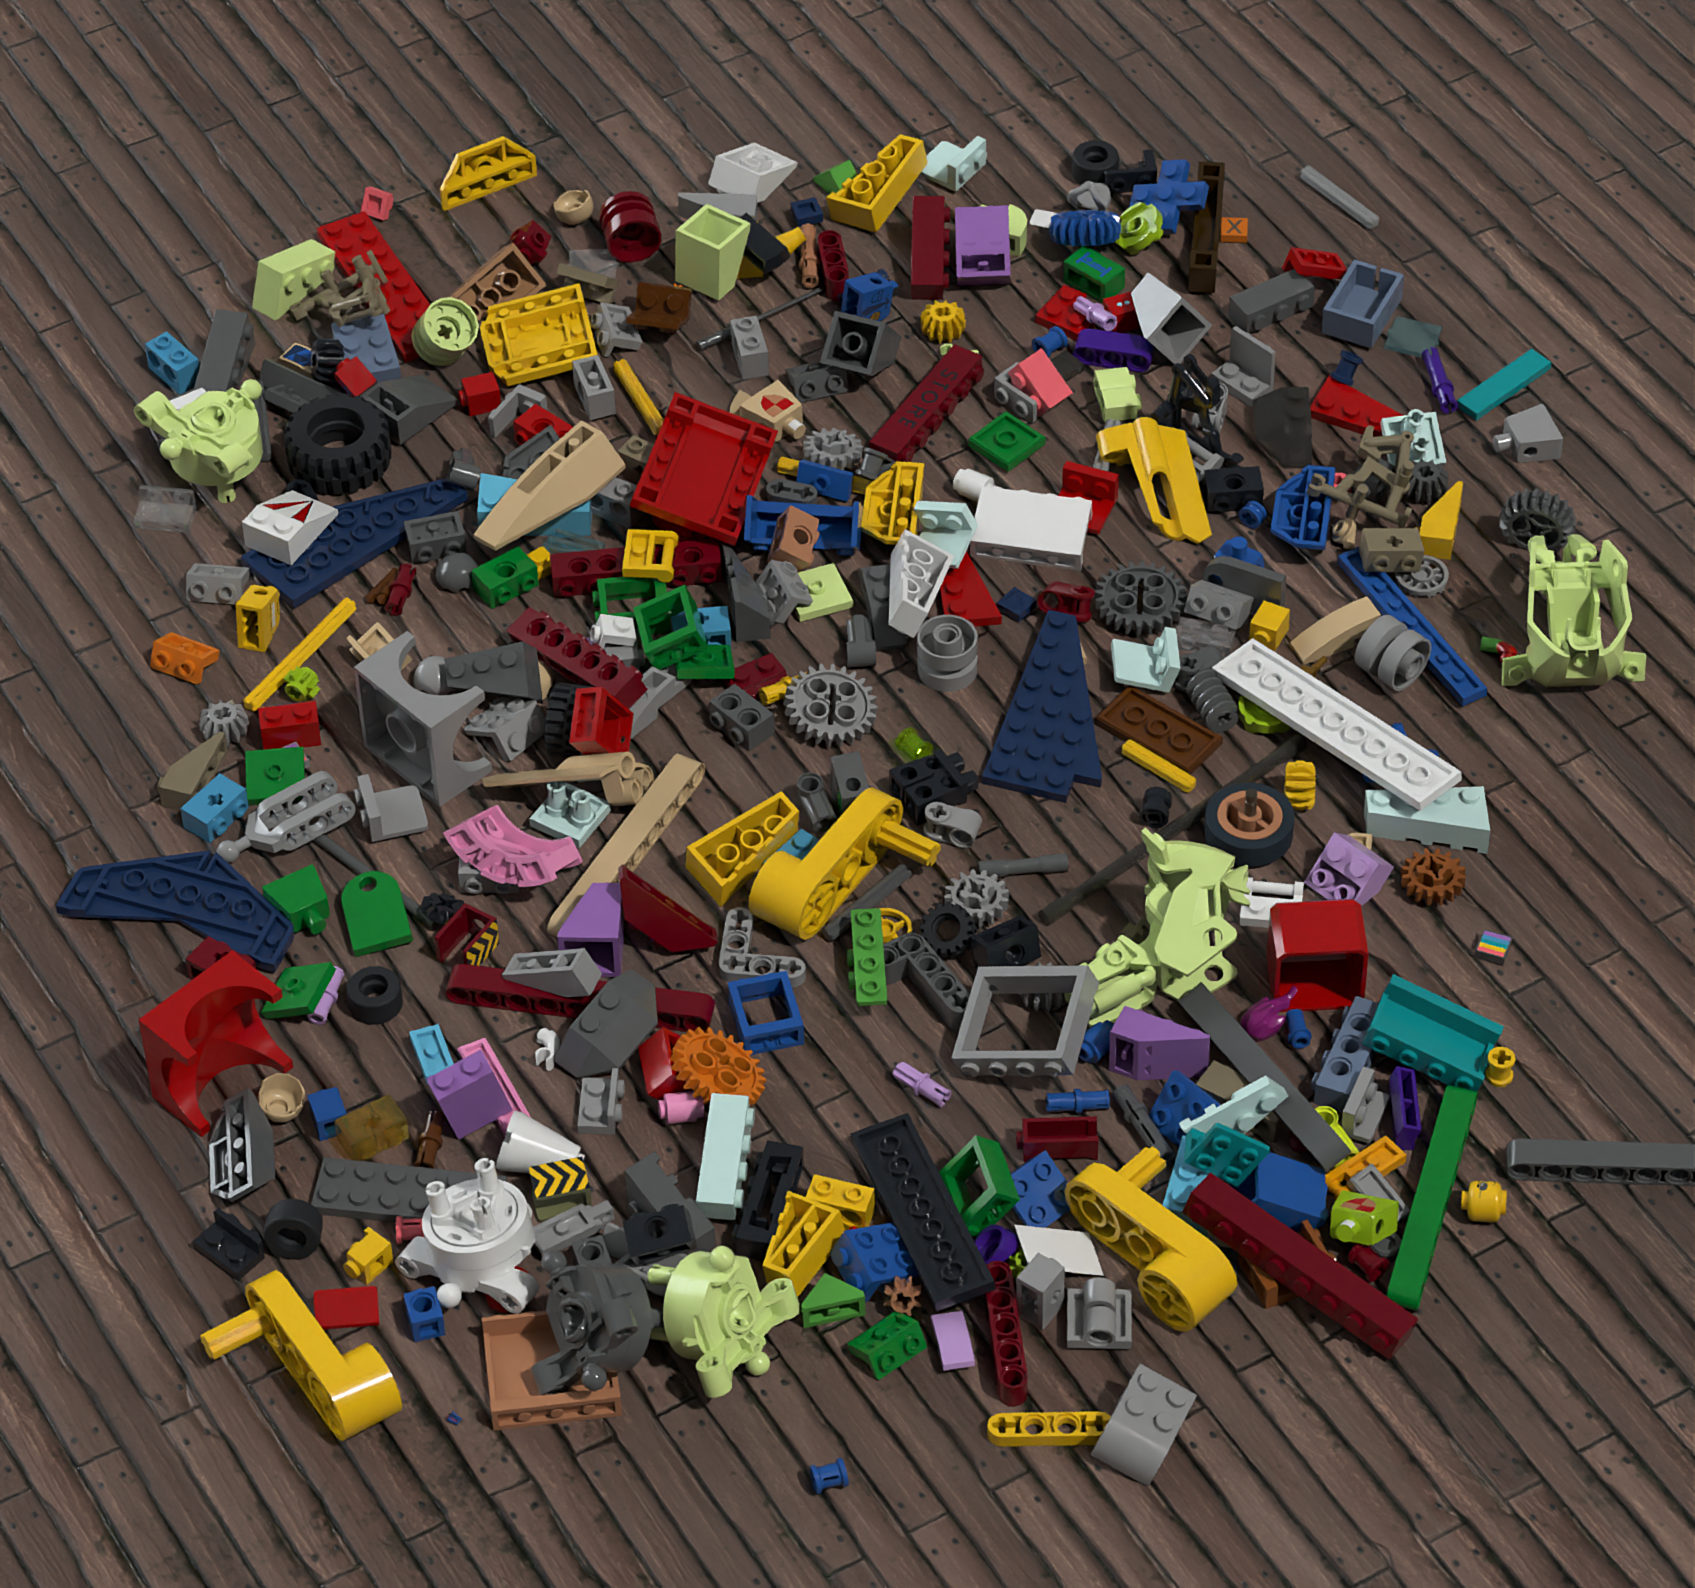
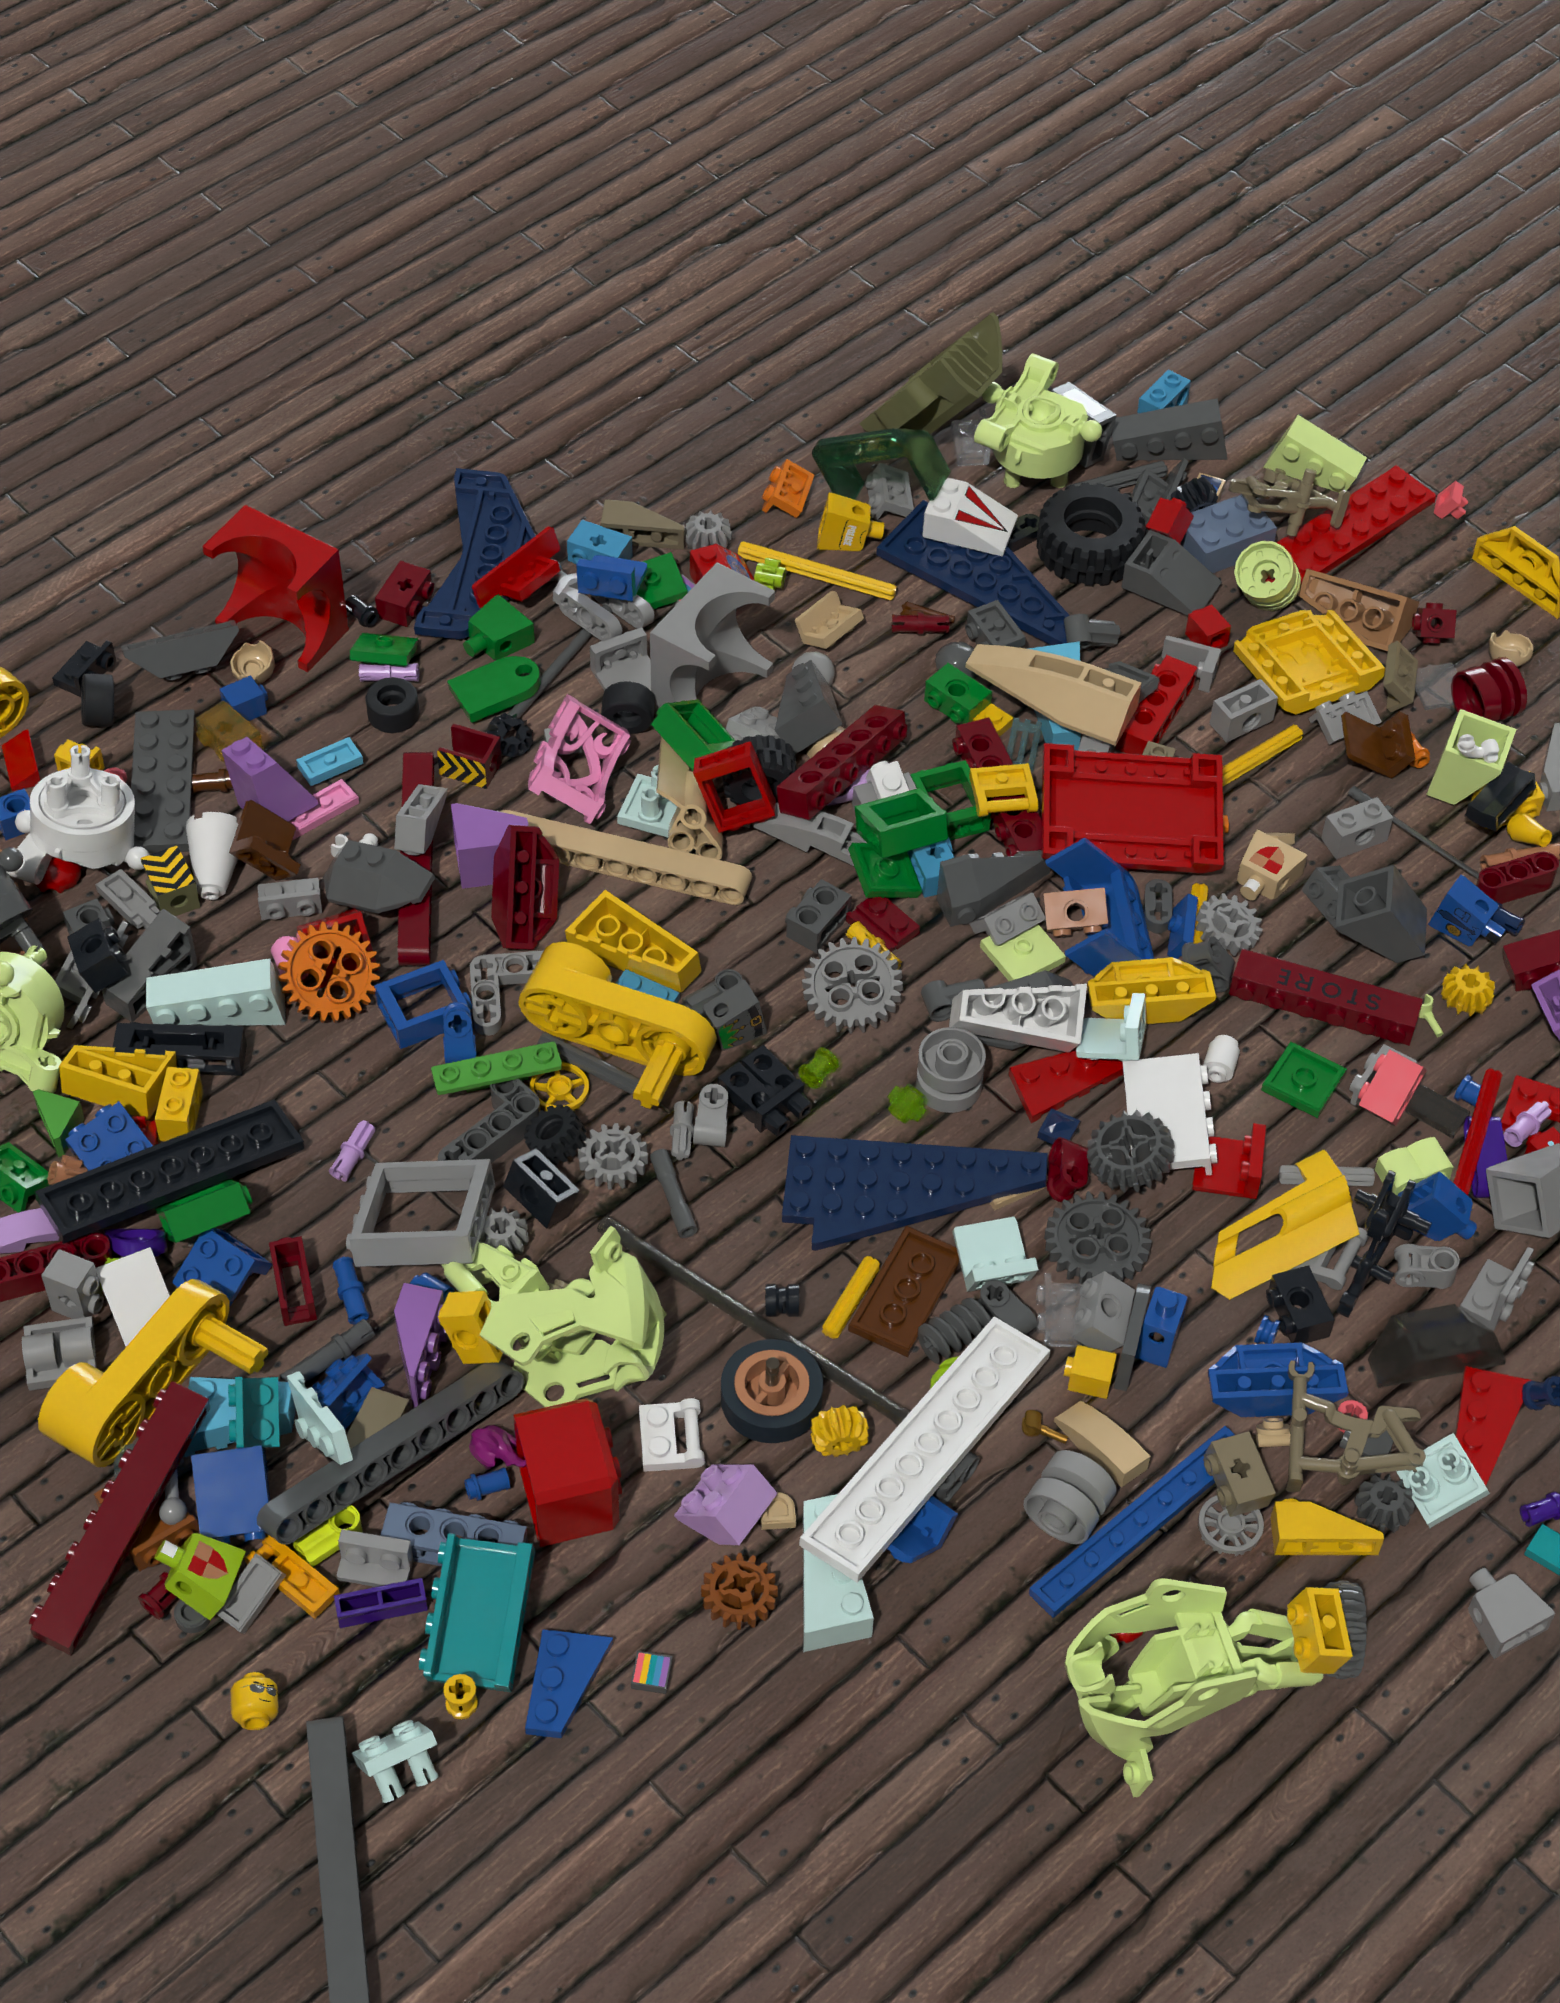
camera: 75 degrees right, 5 degrees up
green beam [1387,1085,1478,1311] -> none
none -> reddish brown bracket [229,800,301,880]
none -> light aqua plate [352,1720,439,1803]
none -> yellow brick [438,1291,503,1364]
none -> blue piece [443,1002,477,1064]
none -> red bracket [472,526,561,608]
none -> blue wing [525,1629,613,1739]
none -> blue bracket [576,555,647,601]
none -> black tyre [601,681,655,734]
none -> green window [651,699,736,771]
none -> light grey axle [670,1100,694,1161]
none -> clear green windscreen [812,428,951,501]
none -> olive panel [859,312,1003,450]
none -> clear neon green gear [887,1084,927,1123]
none -> dark grey gear [1087,1109,1175,1193]
none -> yellow brick [1287,1587,1353,1674]
none -> blue torso [1398,1172,1477,1241]
none -> red axle [1453,1068,1503,1195]
none -> white arm [1457,734,1499,763]

